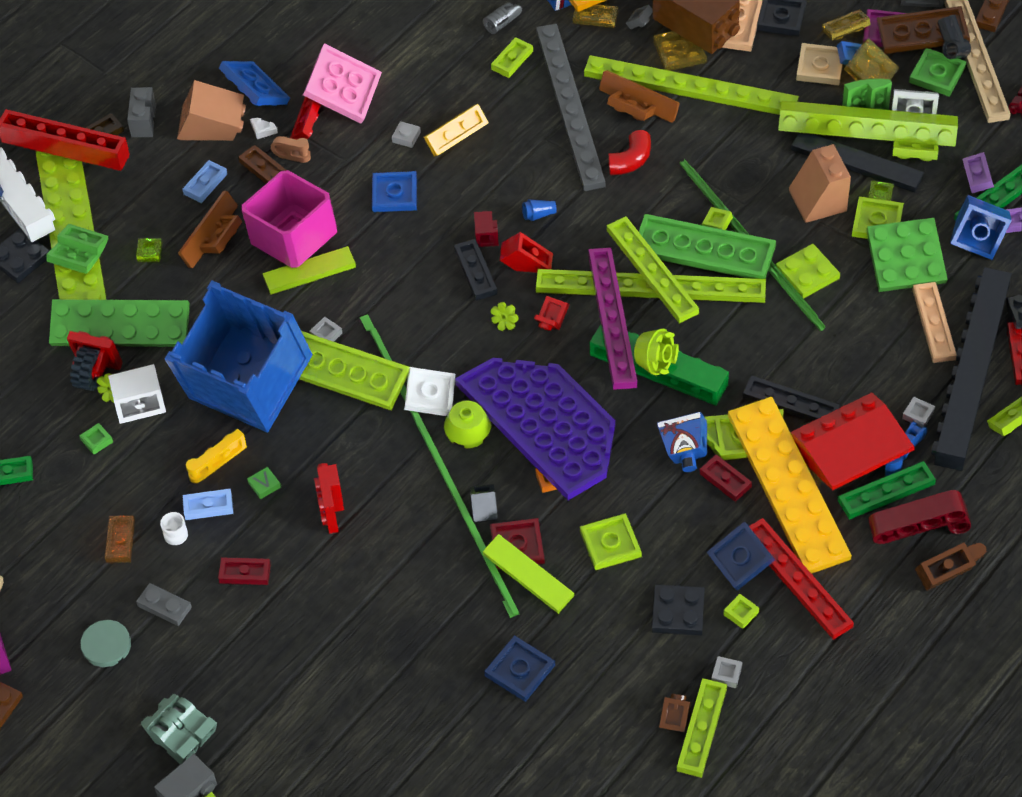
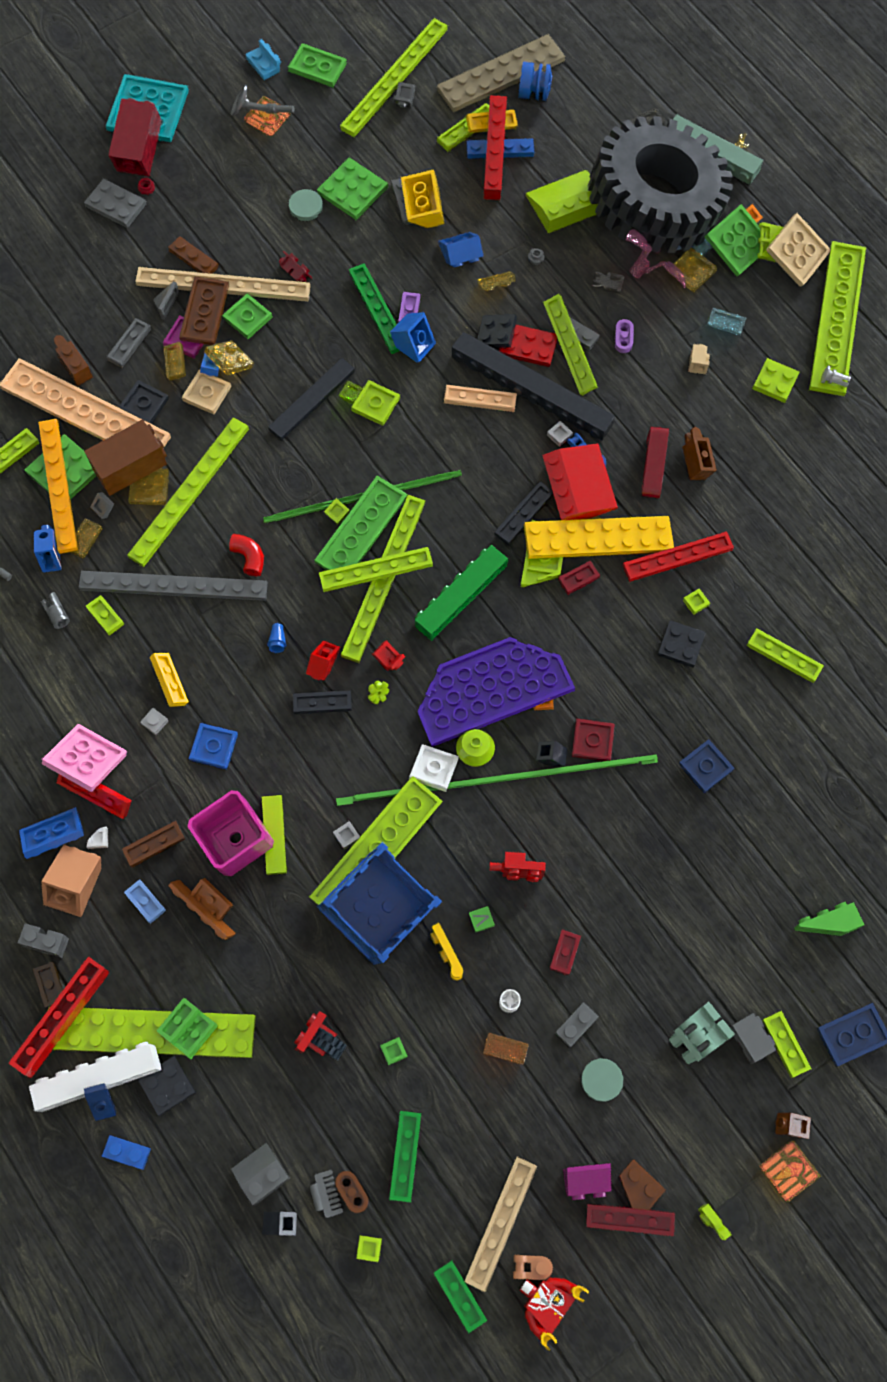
camera: 80 degrees left, 15 degrees up
bright green plate [49,299,190,347] -> none
lime plant [97,373,114,403] -> none
white slope [108,364,166,424] -> none
clear neon green plate [136,238,162,262] -> none
light blue plate [183,489,233,520] -> none
nougat plate [271,136,311,163] -> none
dark red brick [474,211,499,247] -> none
lime tile [483,534,574,614] -> none
lime tile [580,513,642,570] -> none
magenta plate [588,248,637,390] -> none
dark orange bracket [599,70,679,122] -> none
lime cone [634,329,679,375] -> none
torso [657,412,707,472] -> none
reddish brown bracket [659,693,691,732] -> none
dark blue plate [707,521,775,591] -> none
light grey plate [712,656,742,688] -> none
lime plate [776,244,840,299] -> none
lime brick [778,101,958,147] -> none
nougat slope [789,144,851,223] -> none
green plate [838,461,936,520] -> none
bright green slope [842,79,892,110] -> none
bright green plate [866,218,948,292] -> none
white slope [892,89,939,114] -> none
lime plate [893,141,938,161] -> none
black piece [937,15,971,59] -> none
medium lavender plate [963,152,994,194] -> none

